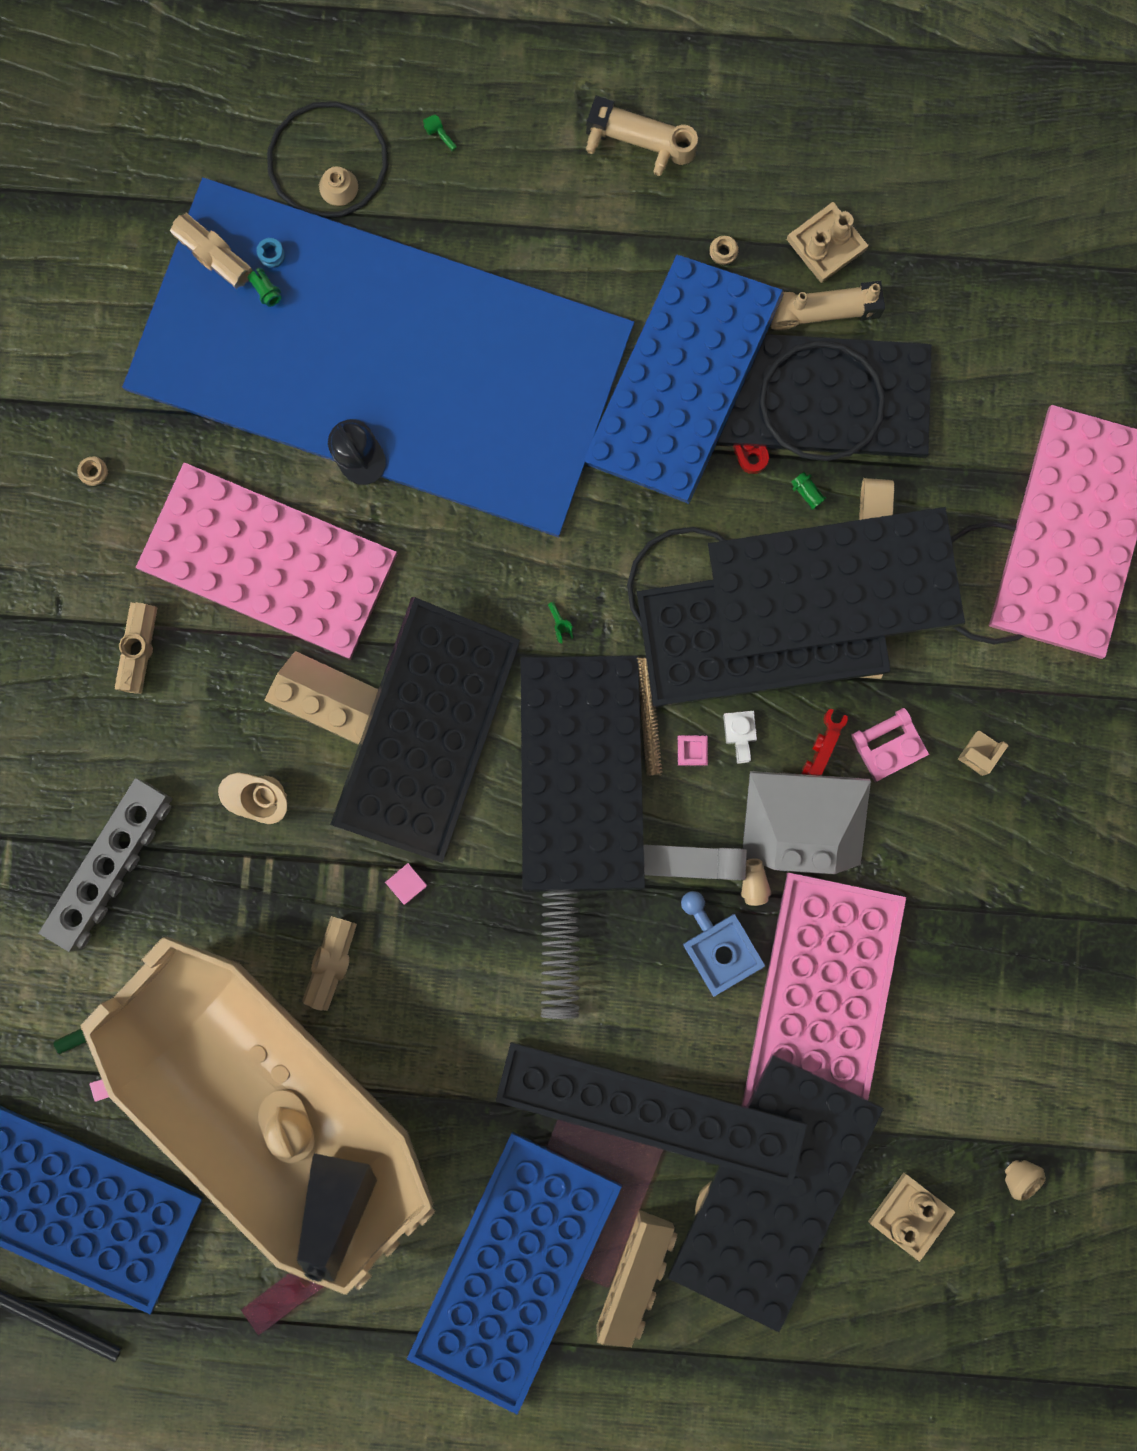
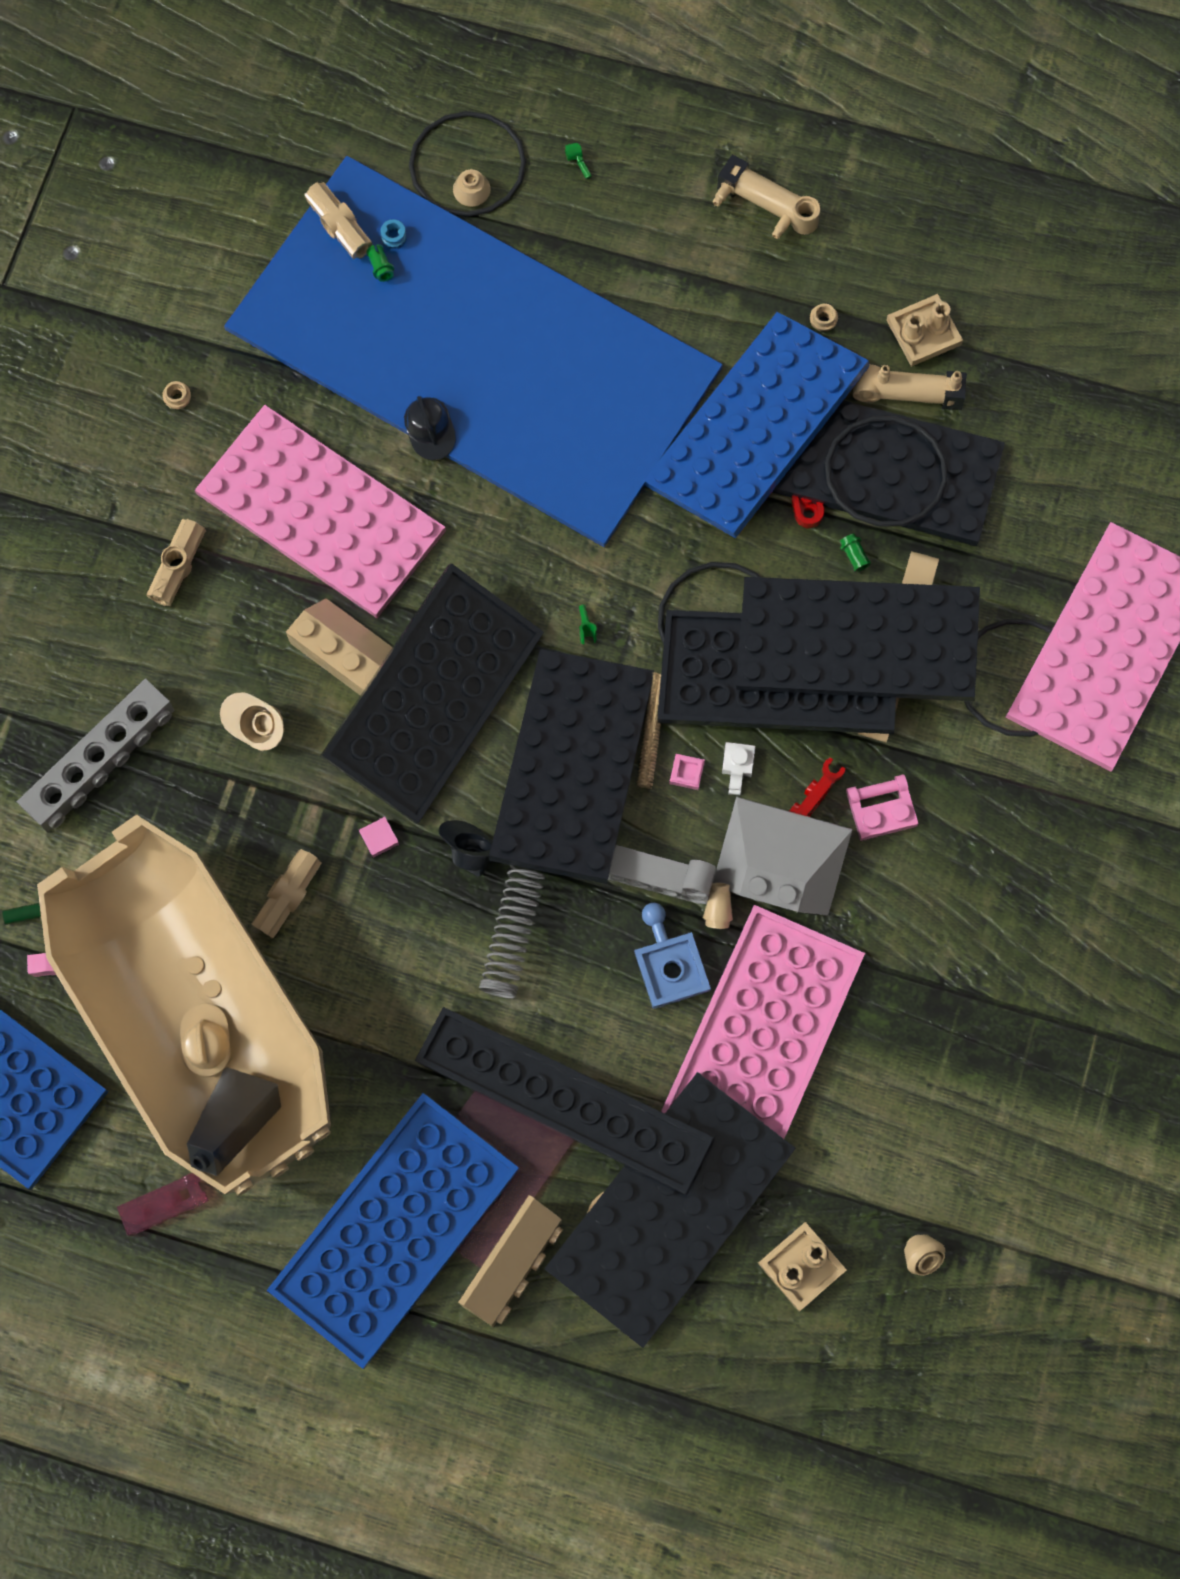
camera: 15 degrees right, 10 degrees down
tan panel [958,731,1008,776] -> none
none -> black piece [439,820,493,877]

